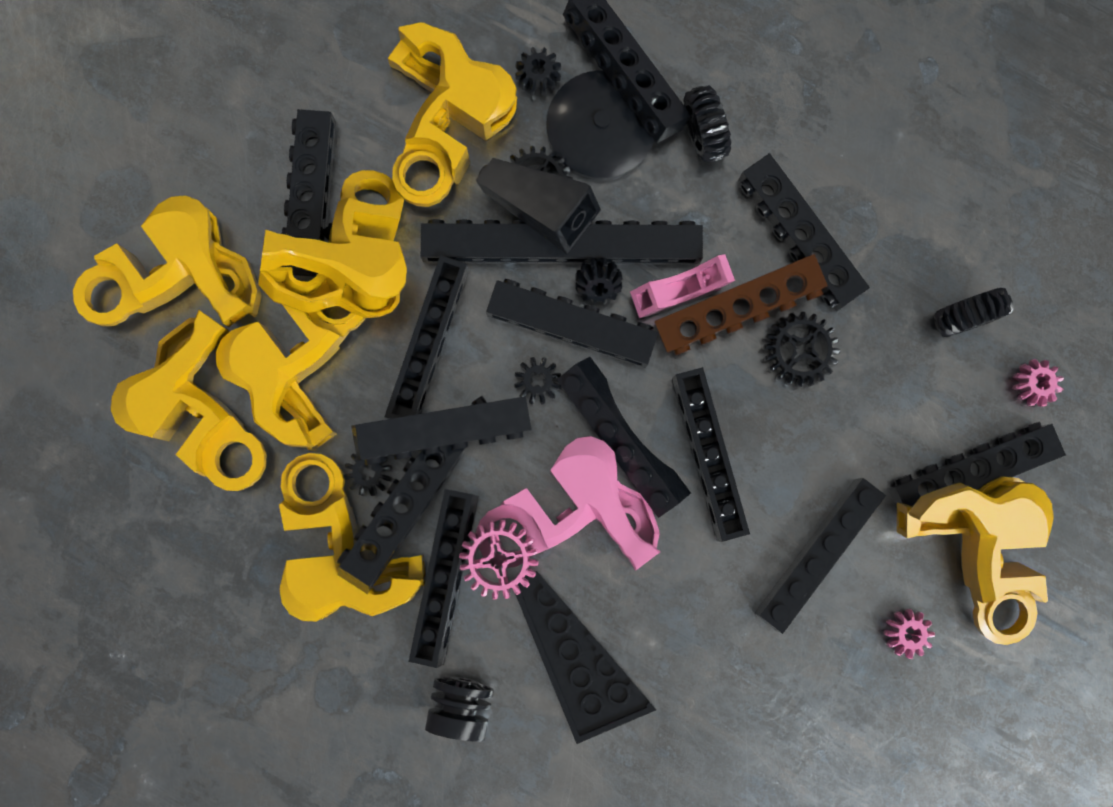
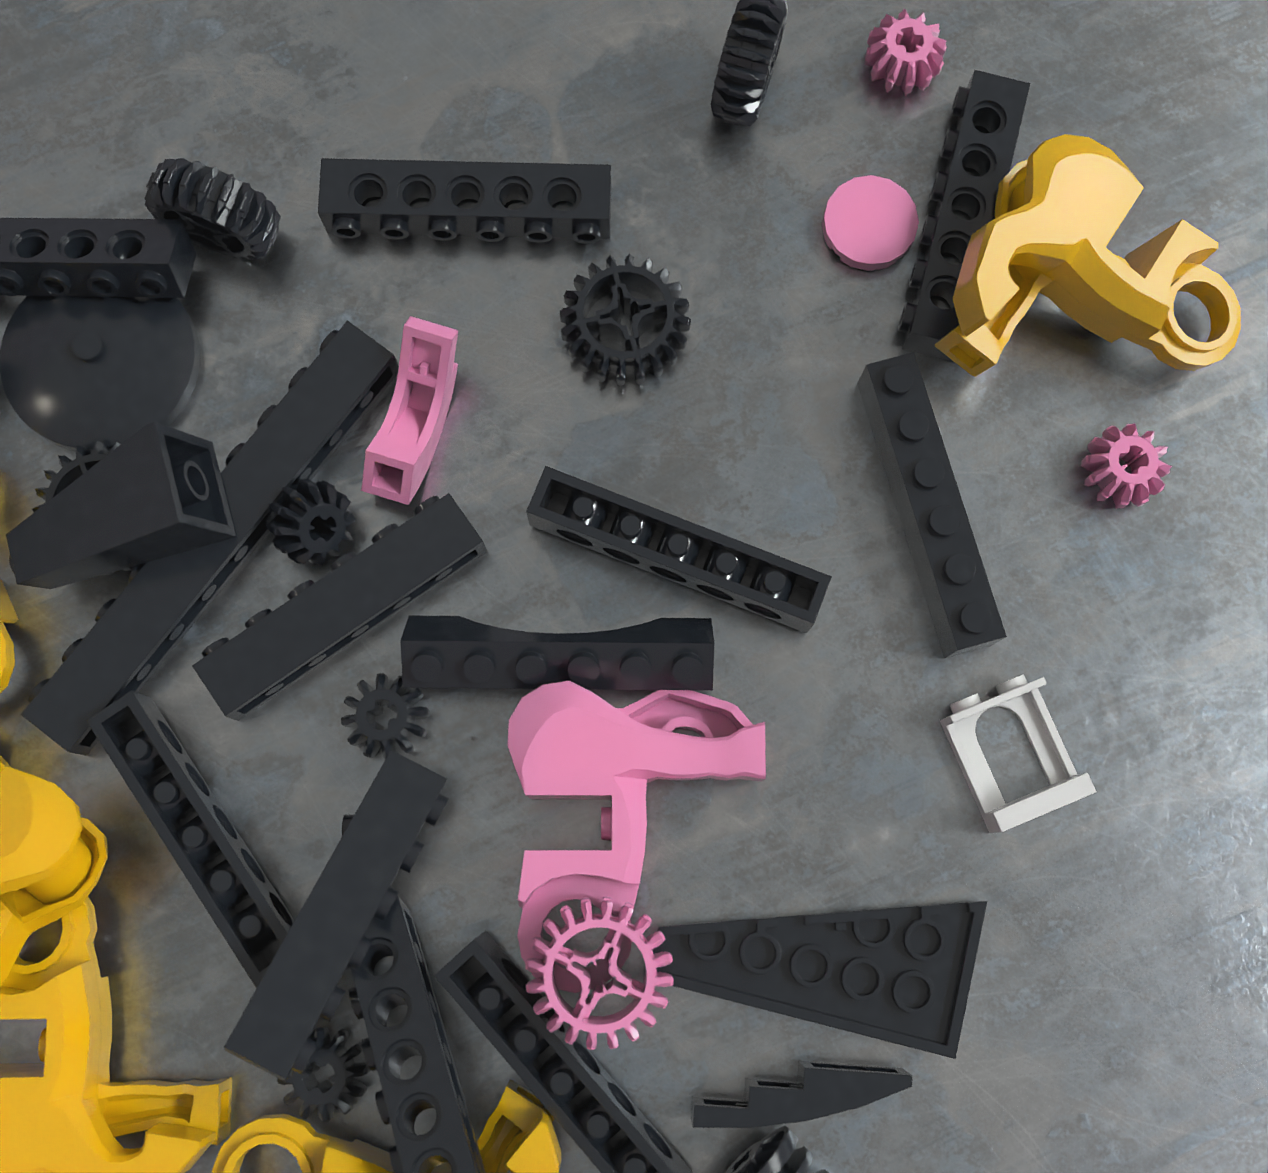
camera: 50 degrees left, 5 degrees down
reddish brown brick [654,254,828,356] -> none
none -> black slope [690,1061,912,1128]
none -> bright pink tile [822,175,919,271]
none -> white panel [939,674,1096,833]

